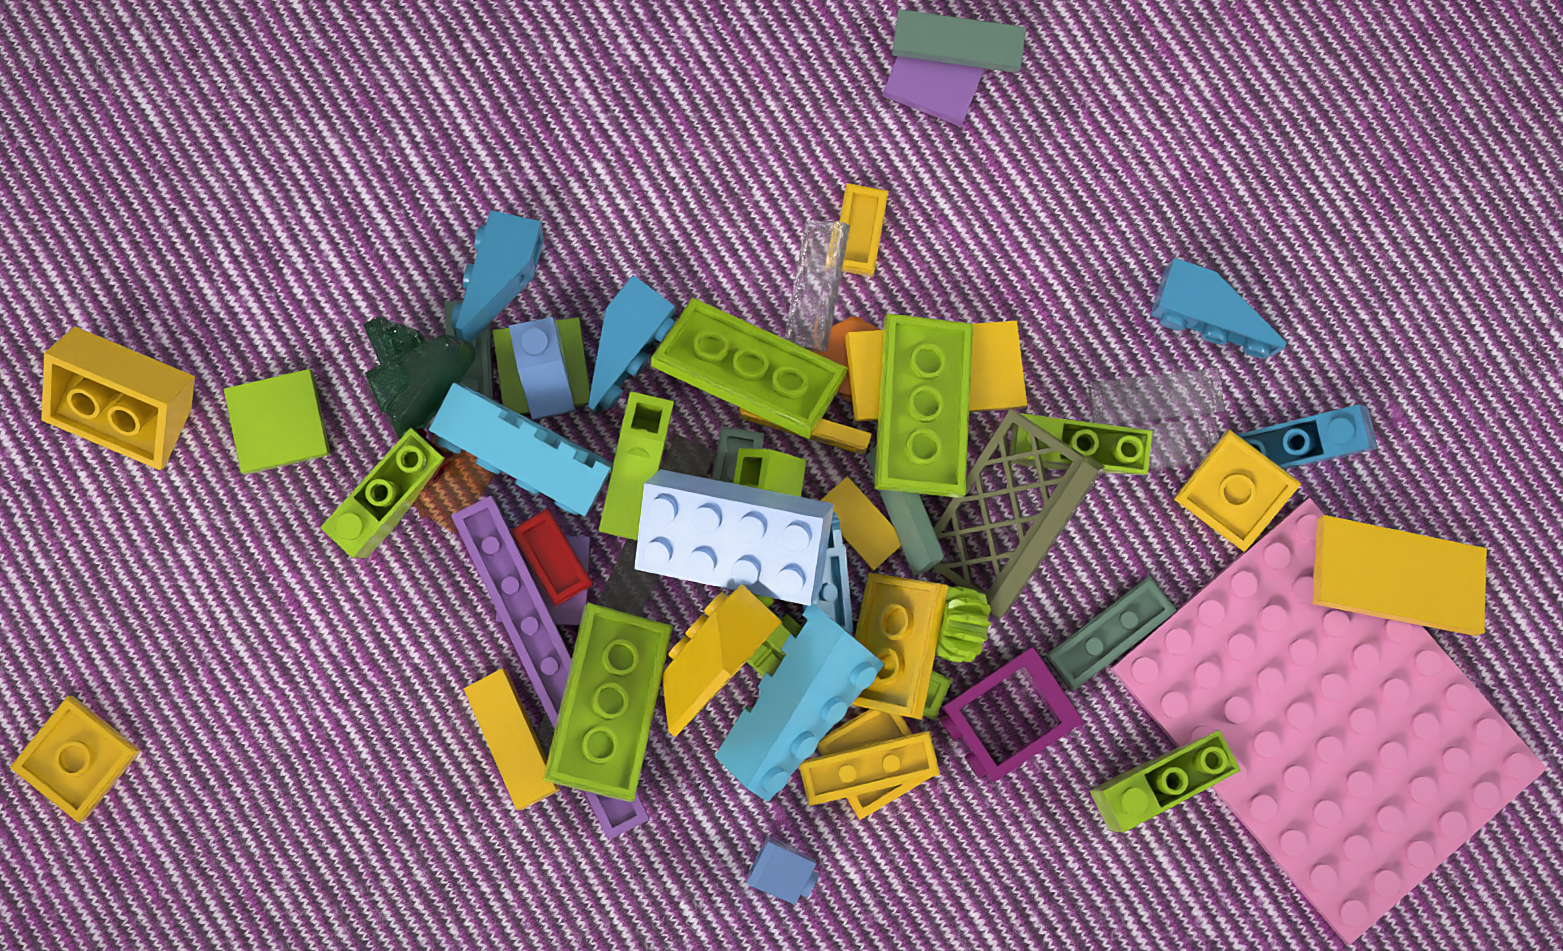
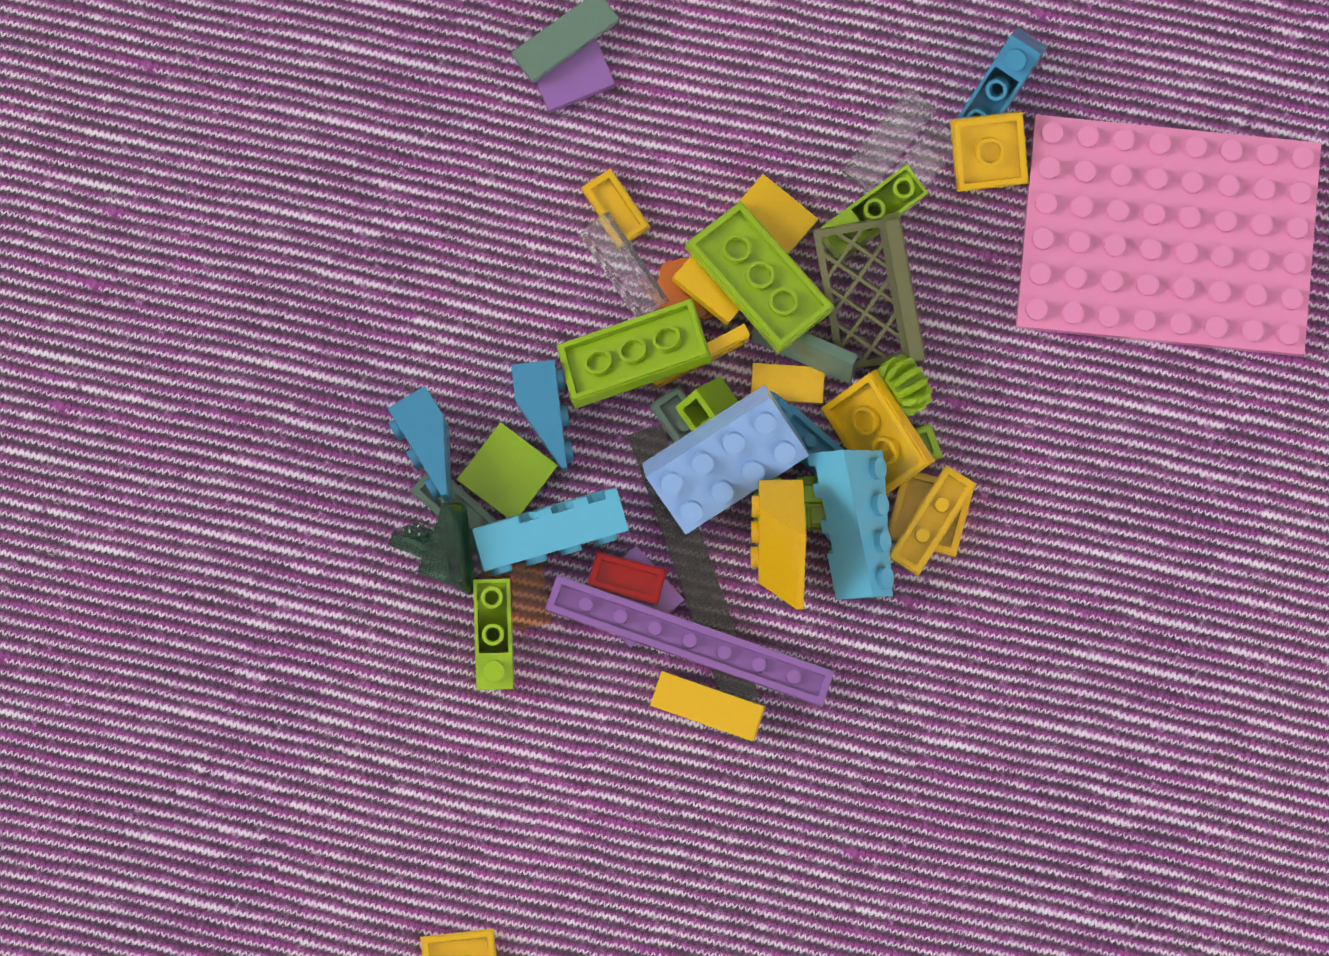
camera: 40 degrees left, 0 degrees up
yellow slope [41,326,195,471] -> none
lime tile [224,369,331,475] -> none
medium blue slope [509,317,576,420] -> none
lime tile [543,603,673,802] -> none
lime slope [599,391,674,540] -> none
medium blue slope [747,835,820,904] -> none
magenta window [939,647,1084,783] -> none
sand green tile [1044,576,1177,691] -> none
lime slope [1089,730,1241,833] -> none
dark azure slope [1150,258,1287,359] -> none
yellow tile [1312,515,1487,636] -> none

